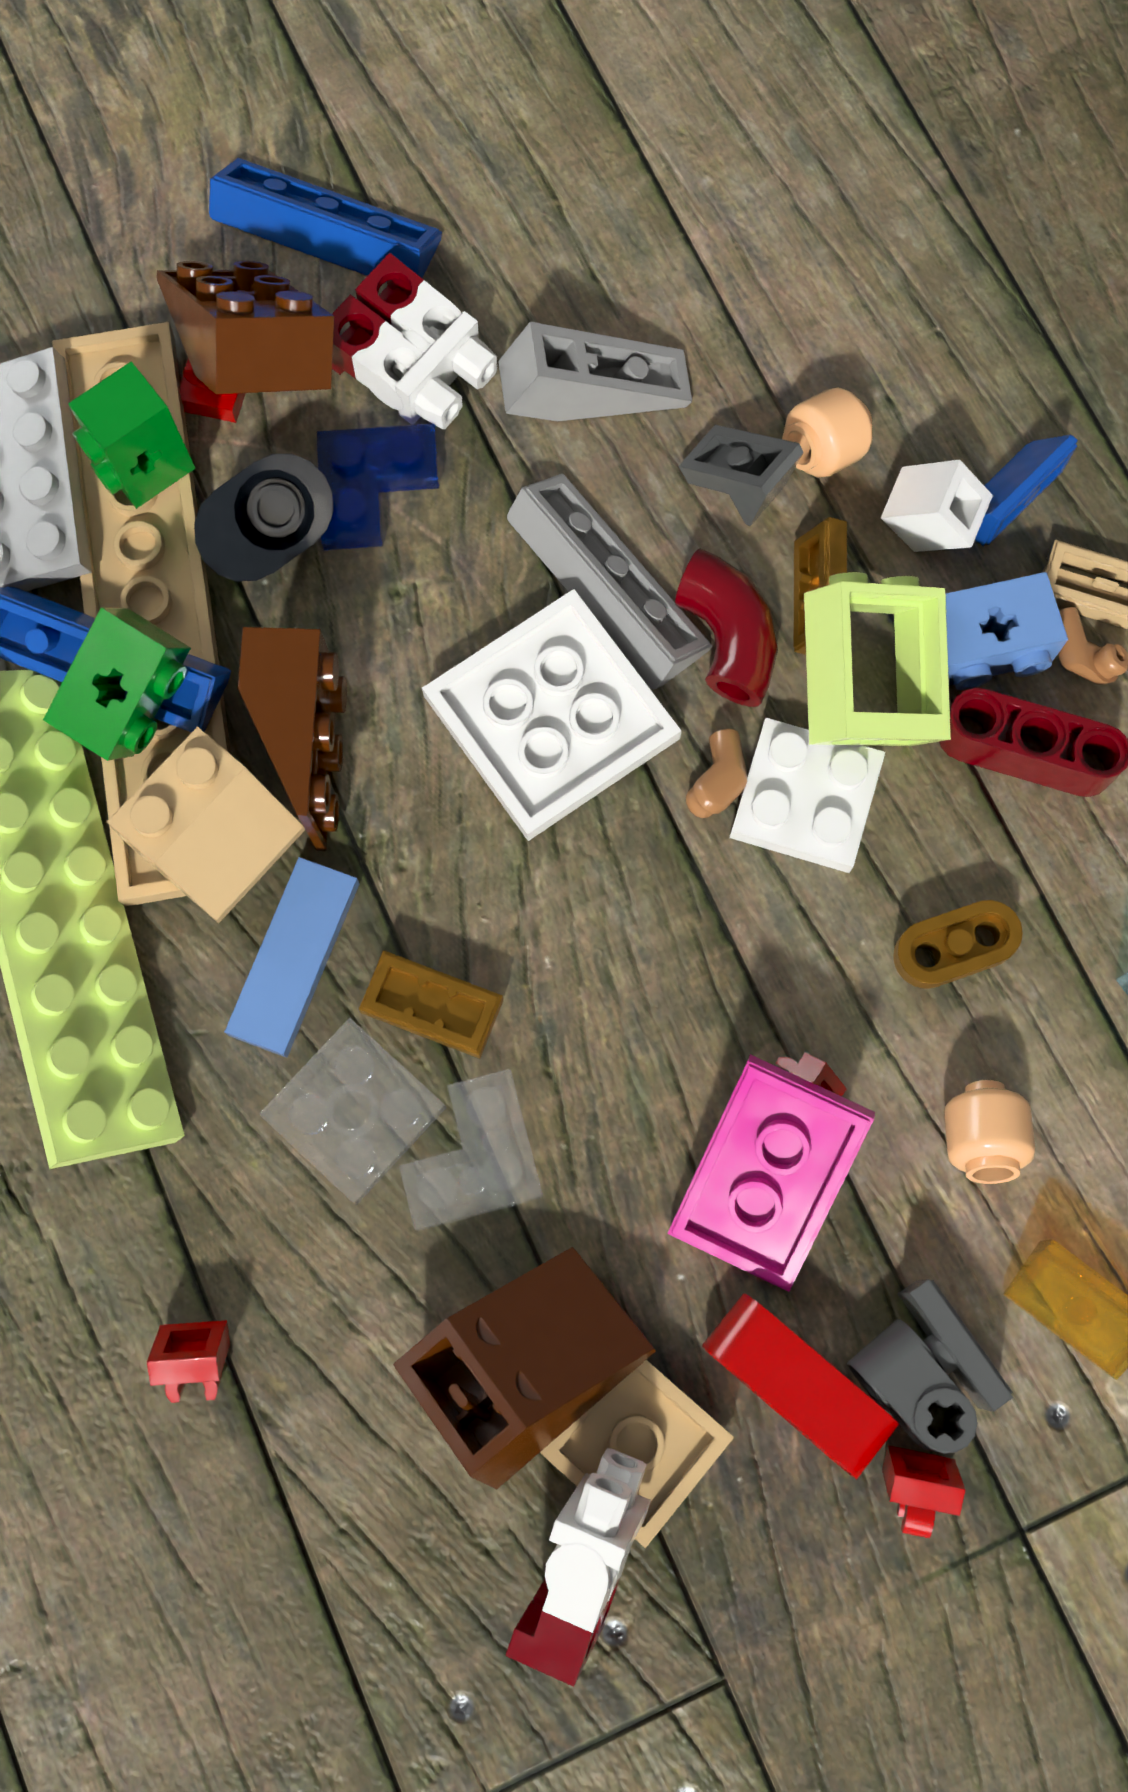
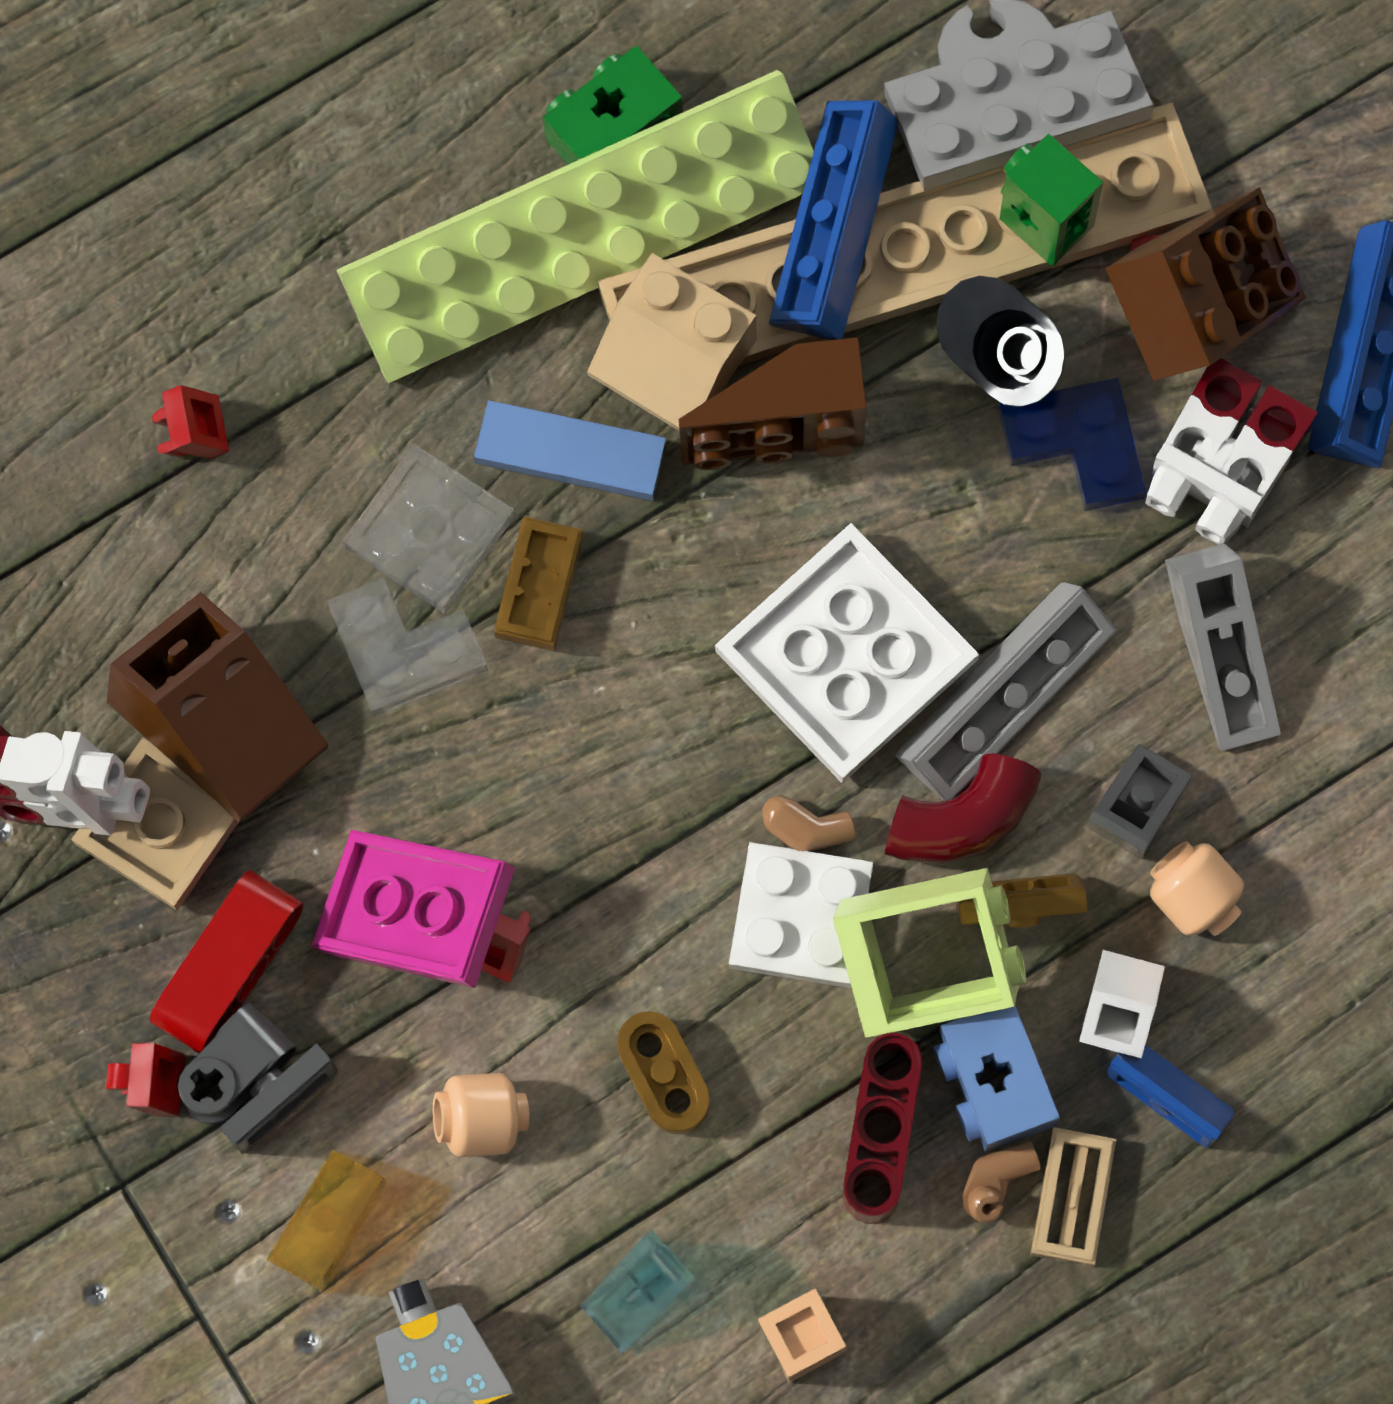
camera: 85 degrees right, 0 degrees up
brick [43,607,191,761] -> none

